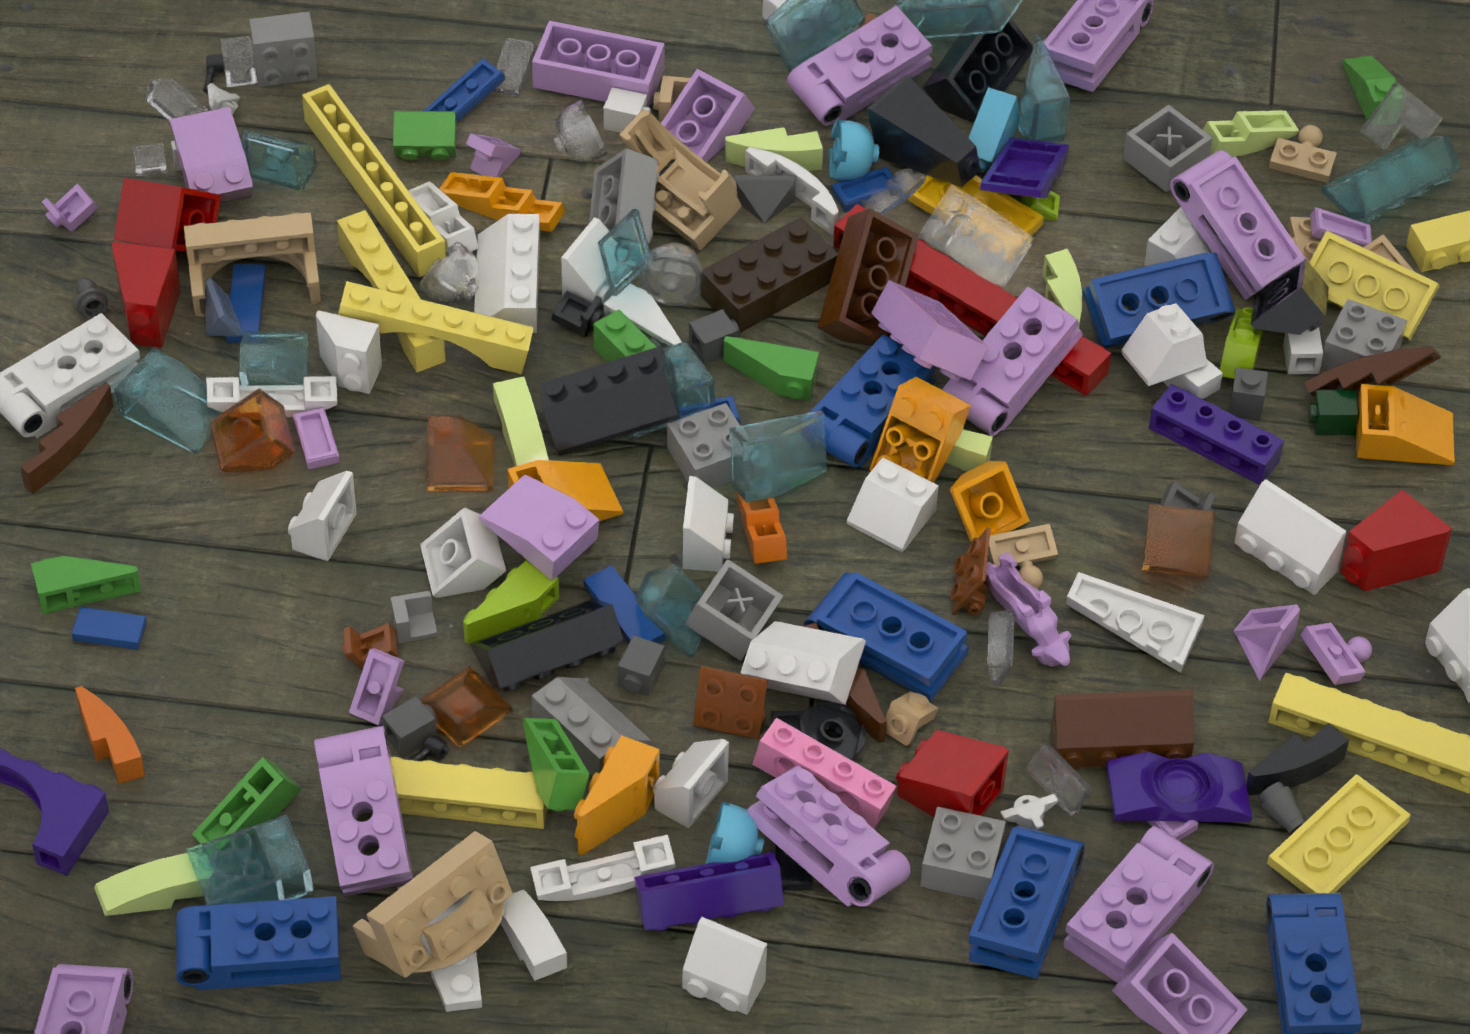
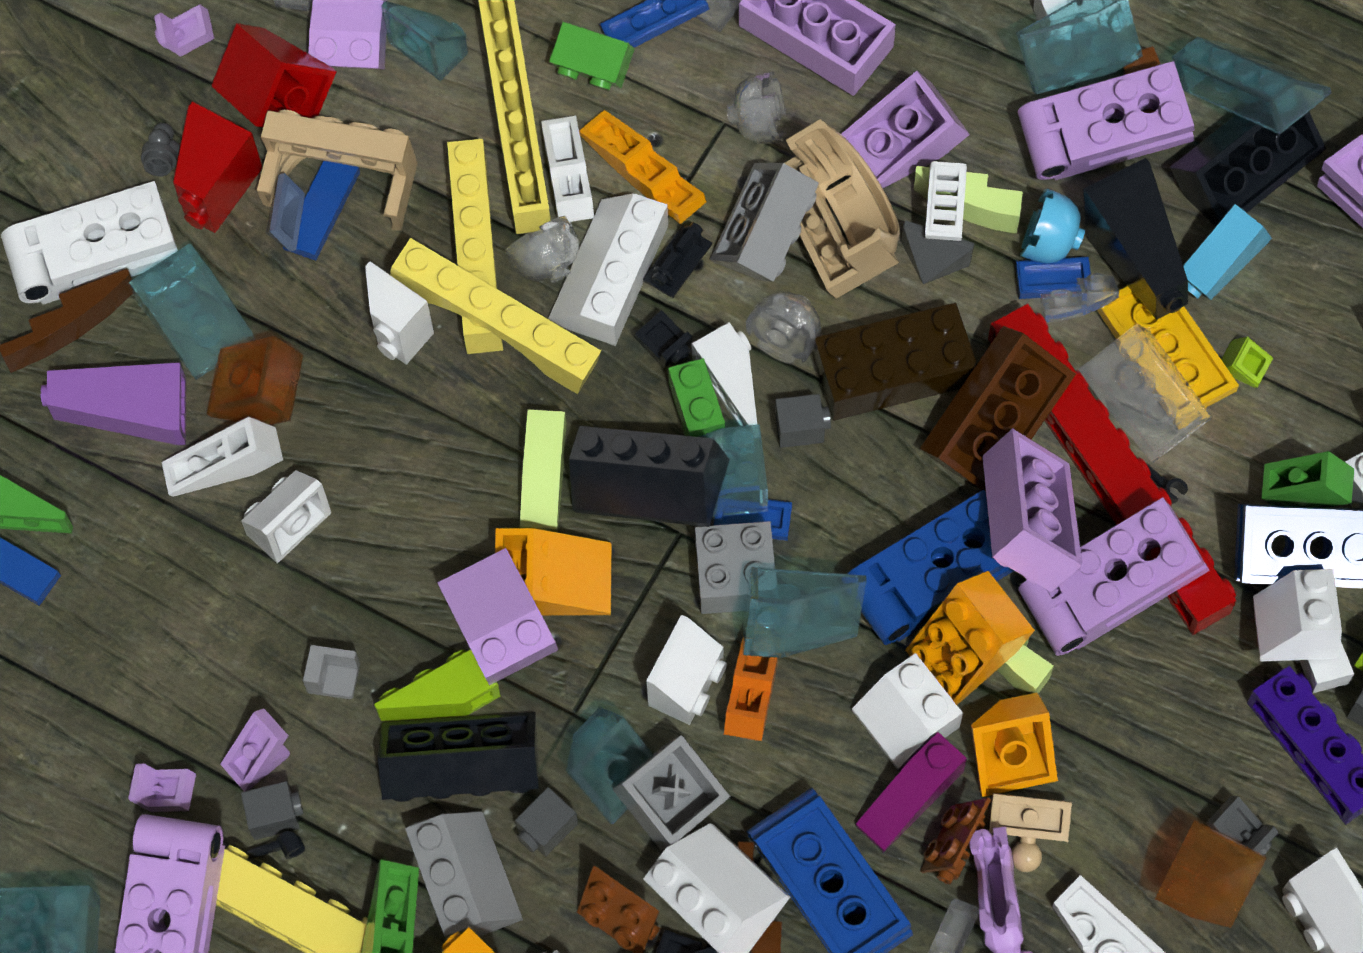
camera: 25 degrees right, 15 degrees up
bright green slope [192,757,302,858] -> none
white slope [206,376,337,418] -> none
clear light blue slope [239,331,308,386] -> none
lavender tile [292,407,340,470] -> none
dark orange bracket [342,623,398,670] -> none
white slope [420,508,506,598] -> none
clear orange slope [420,666,513,748] -> none
clear orange slope [427,415,494,491] -> none
lavender slope [466,133,521,177] -> none
white slope [561,217,629,307] -> none
blue tile [583,565,665,644] -> none
clear light blue slope [598,209,653,296] -> none
white brick [603,87,651,133] -> none
tan bracket [653,76,690,123] -> none
bright green slope [723,336,819,401] -> none
white slope [745,147,838,236] -> none
dark purple slope [980,137,1069,199] -> none
clear light blue slope [1018,35,1070,142] -> none
yellowish green slope [1042,249,1082,328] -> none
none -> medium lavender slope [41,363,186,445]
none -> lavender bracket [129,763,196,812]
none -> white slope [162,417,283,497]
none -> black hinge [643,222,713,298]
none -> magenta slope [855,732,967,853]
none -> white slope [925,161,967,241]
none -> bright green brick [1261,451,1354,508]

